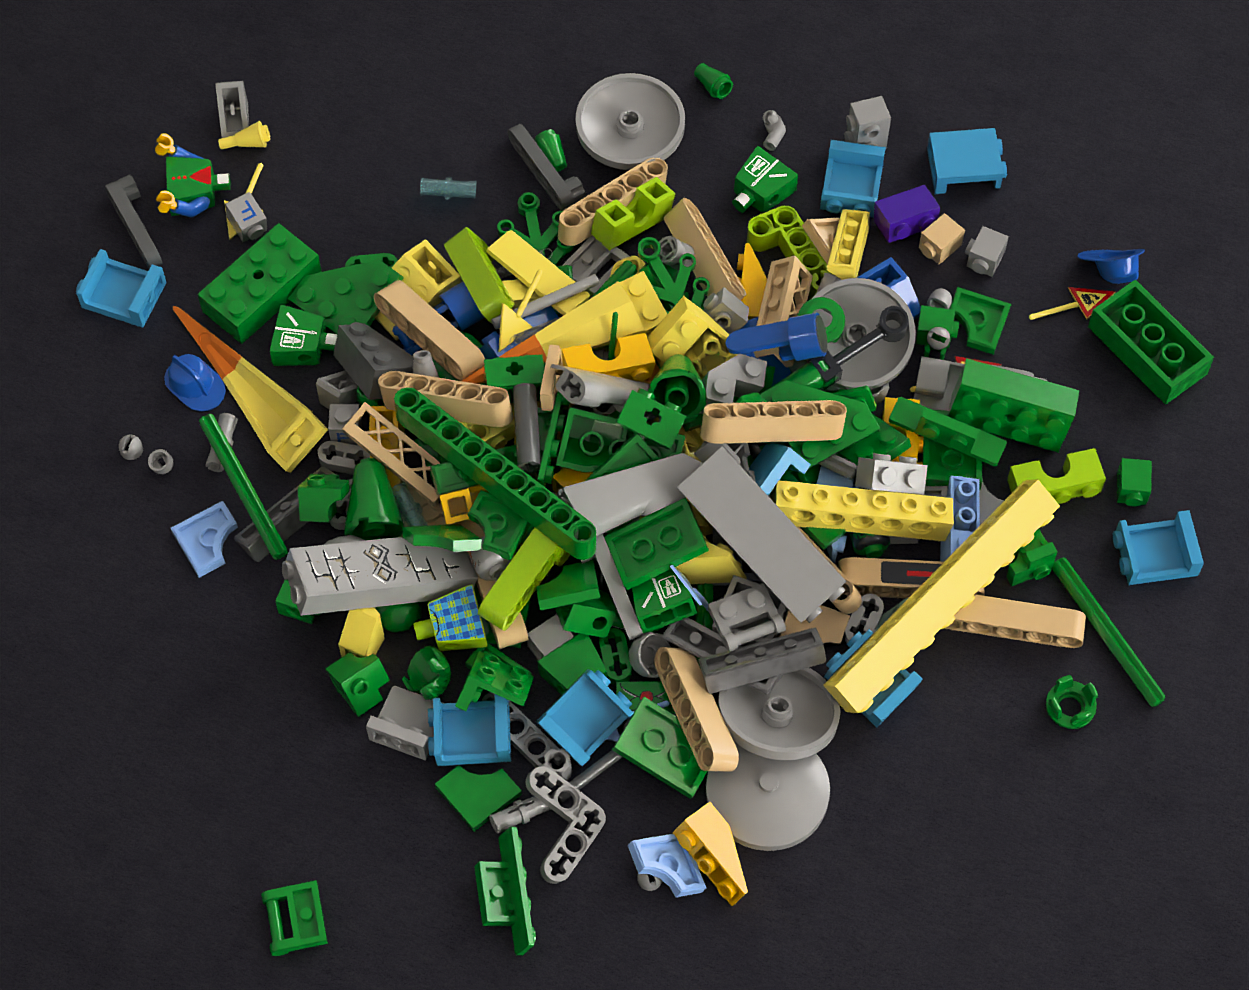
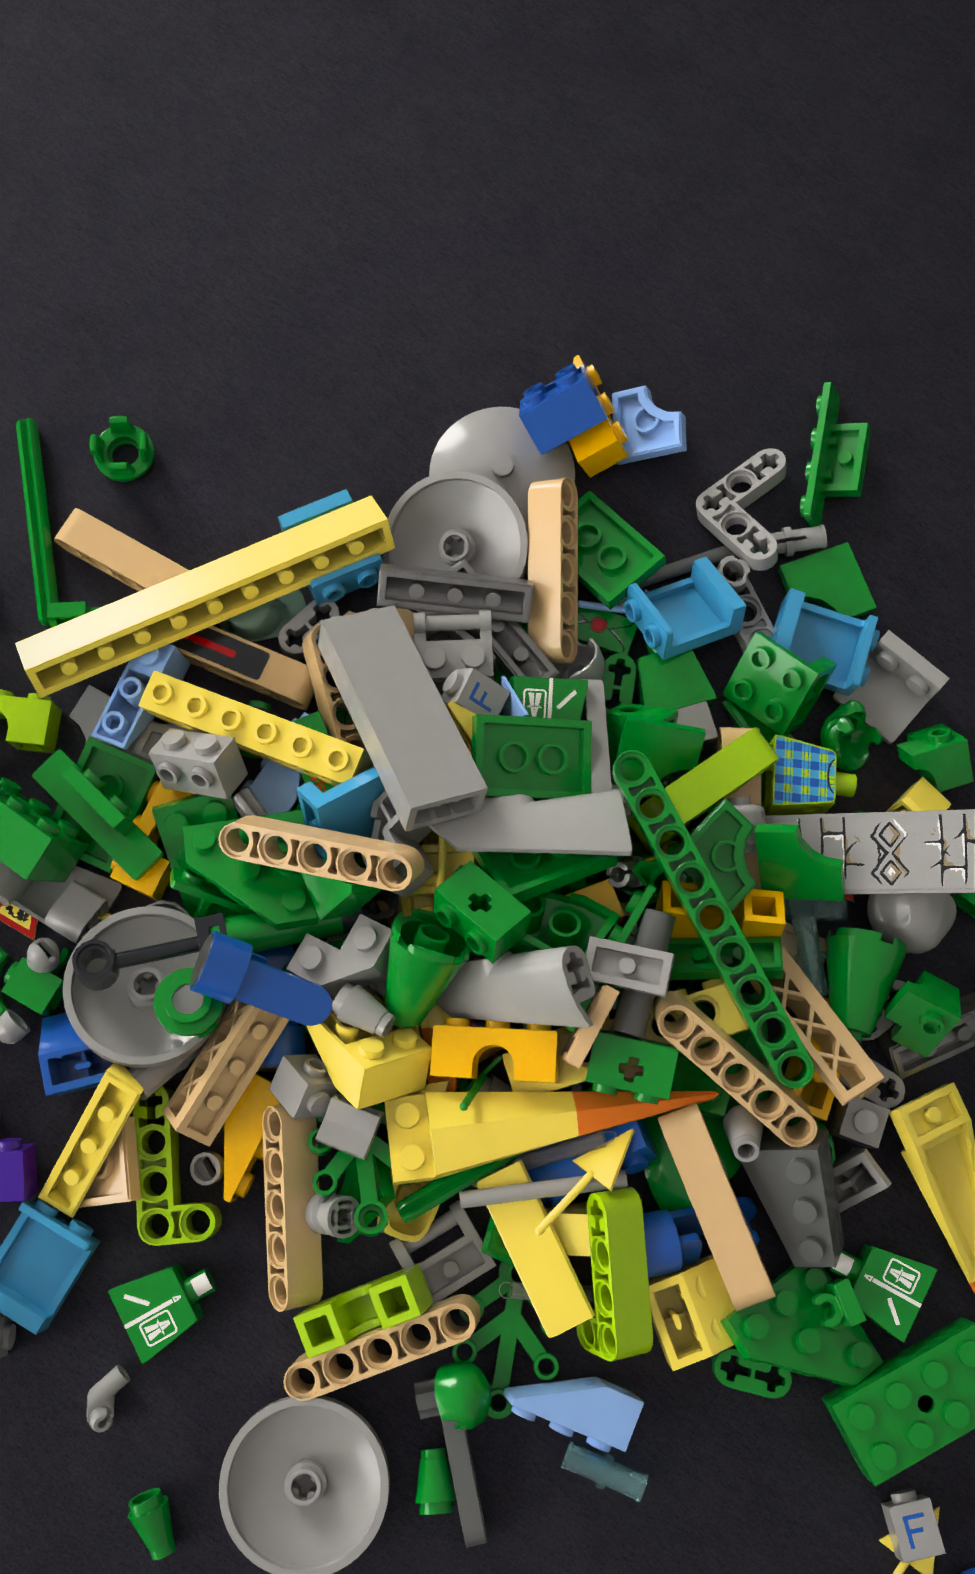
camera: 160 degrees left, 15 degrees up
none -> light grey hinge [190,1151,224,1185]
none -> light grey piece [315,1093,384,1161]
none -> light grey cone [331,983,396,1038]
none -> green hair [434,1361,491,1430]
none -> light grey brick [442,668,510,715]
none -> light blue slope [503,1376,644,1452]
none -> blue slope [519,364,607,455]
none -> light grey plate [586,936,675,998]
none -> green tile [811,1278,867,1327]

